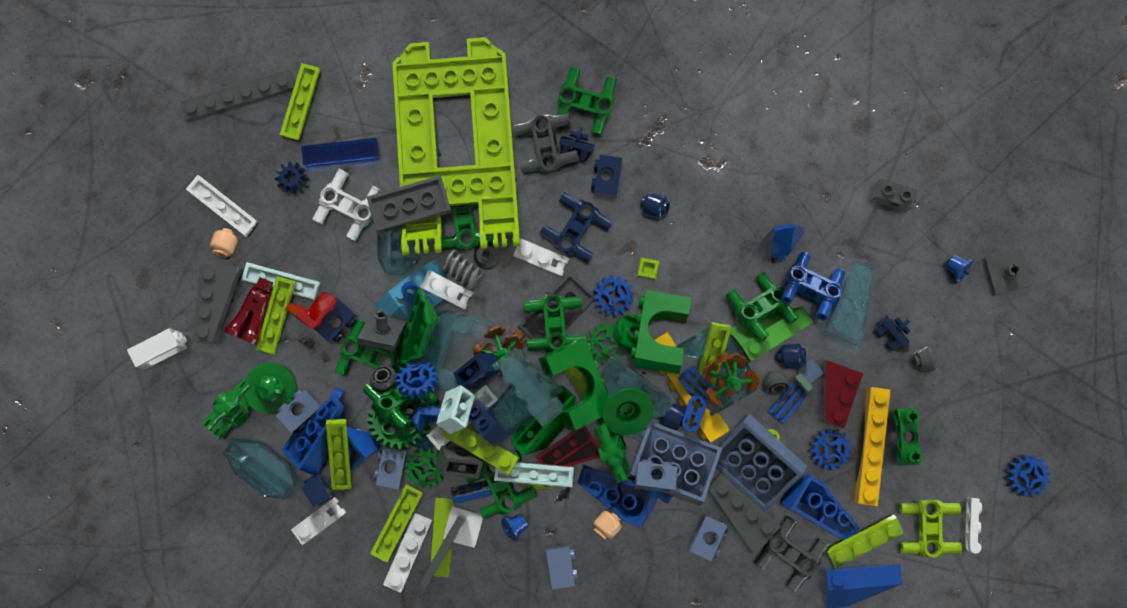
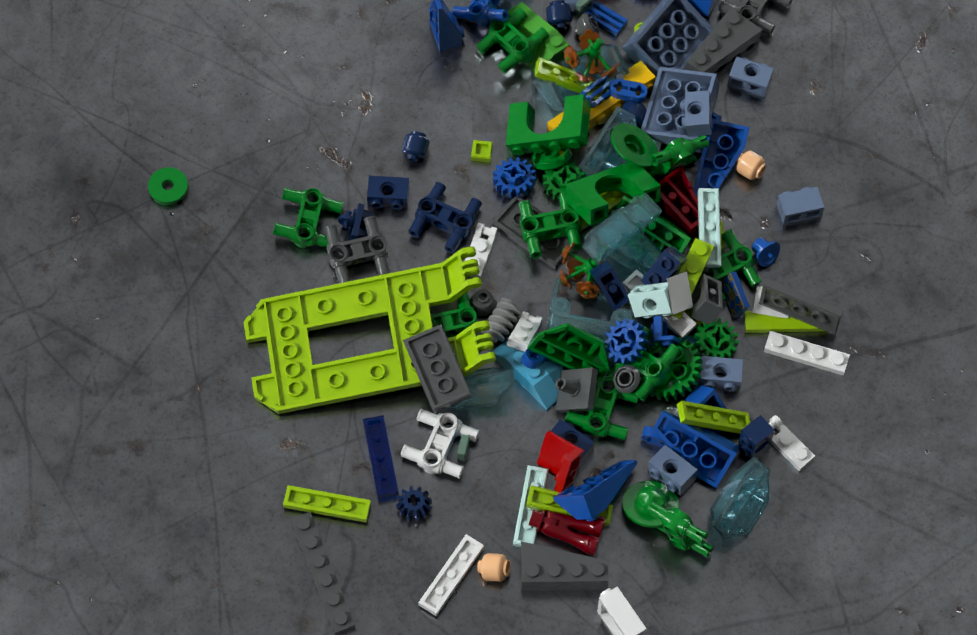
camera: 95 degrees left, 20 degrees down
lime plate [370,484,424,563] -> none
none -> sand green tile [457,434,470,463]
none -> blue wedge [553,460,638,521]
none -> white sticker [667,271,693,314]

